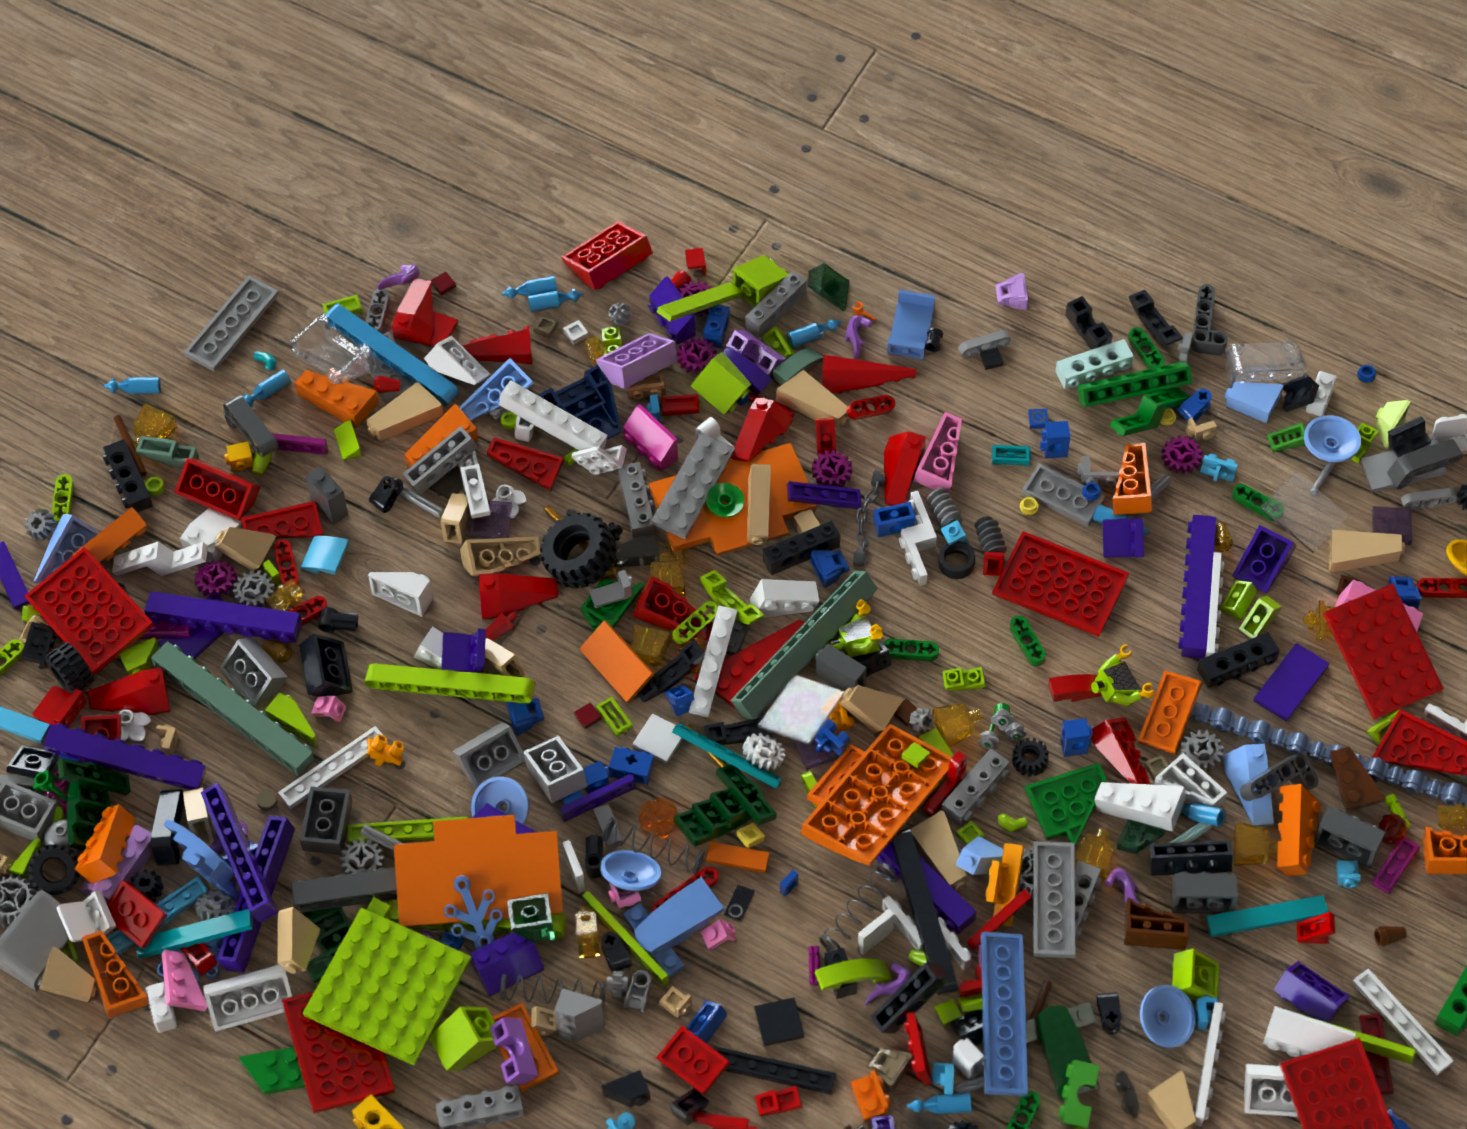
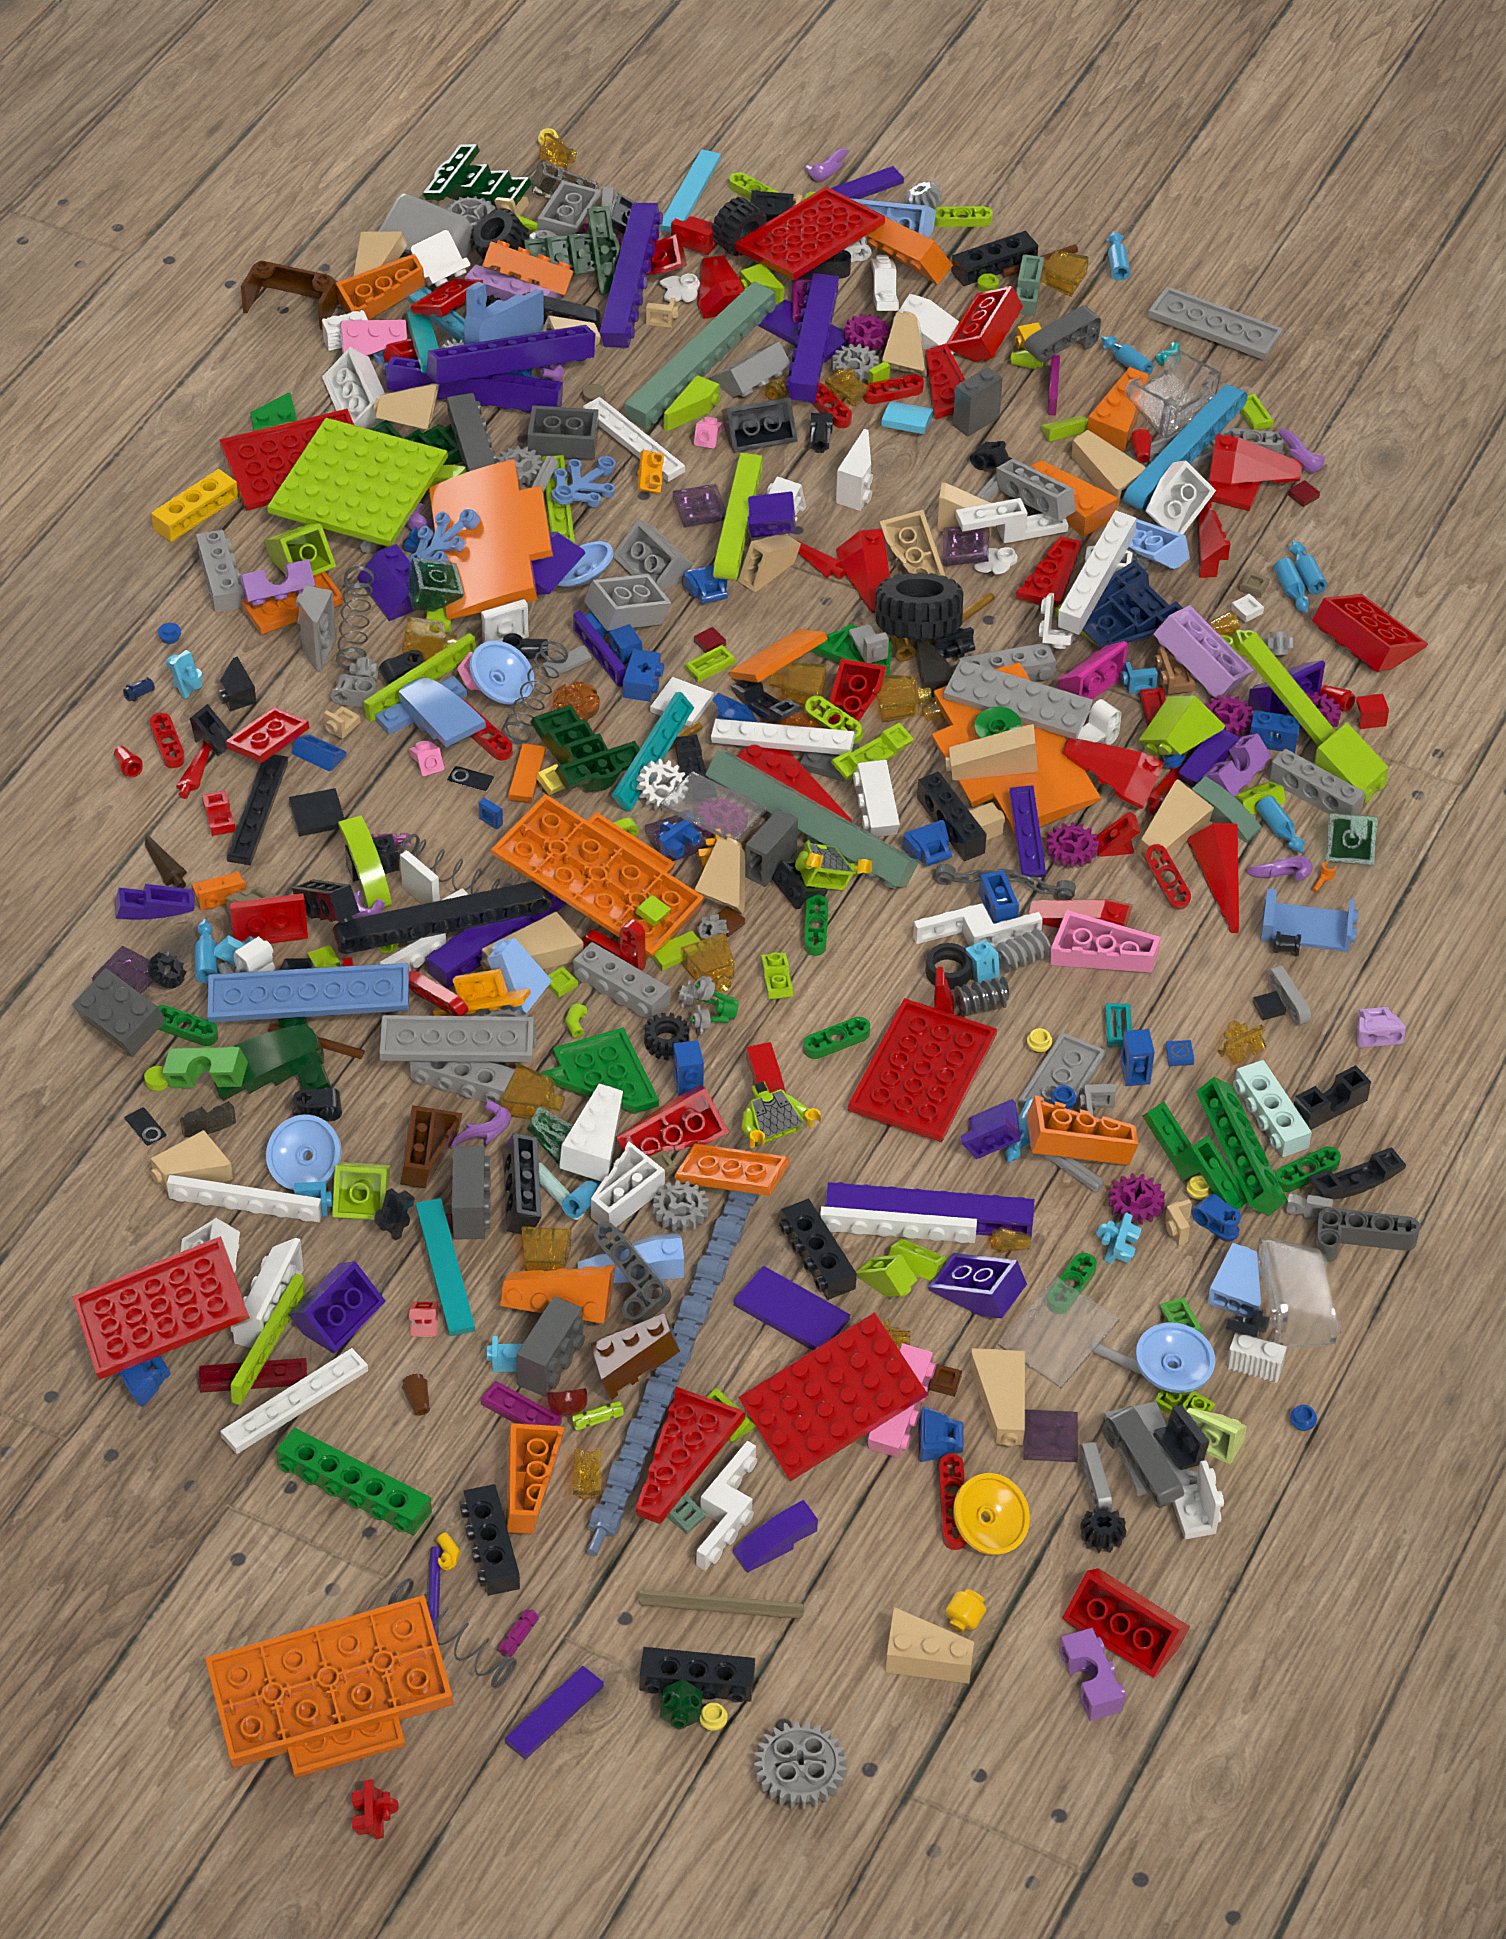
camera: 85 degrees right, 10 degrees down
none -> reddish brown windscreen [241,261,339,330]
none -> black hips [374,1188,415,1240]
none -> medium blue plant [552,456,616,507]
none -> clear purple plate [673,484,726,528]
none -> clear yellow hips [1218,1020,1267,1065]

